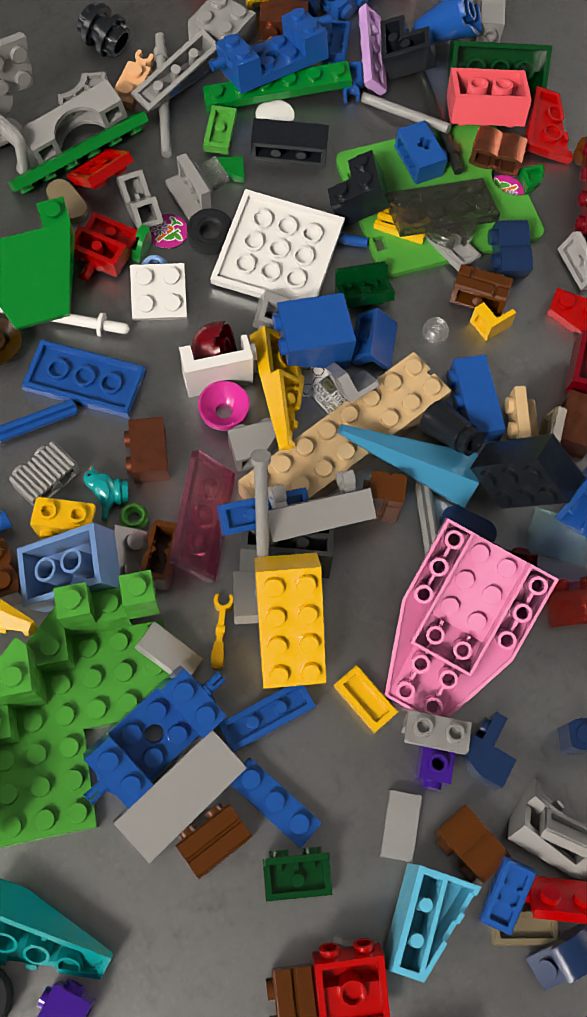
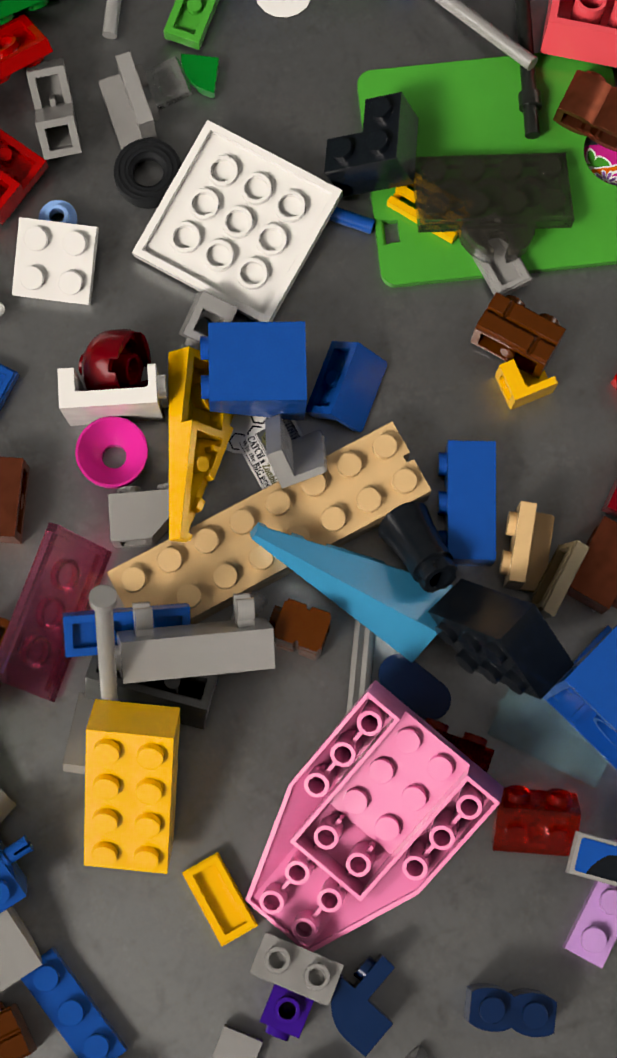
camera: 15 degrees right, 10 degrees up
green tile [131,225,153,263] -> none
sticker [149,214,187,249] -> none
yellow piece [211,593,234,669] -> none
blue plate [218,685,316,753] -> none
black brick [251,118,329,167] -> none
dark green bracket [335,261,395,309] -> none
blue brick [394,120,448,185] -> none
clear plate [422,317,449,344] -> none
dark blue brick [488,220,533,278] -> none

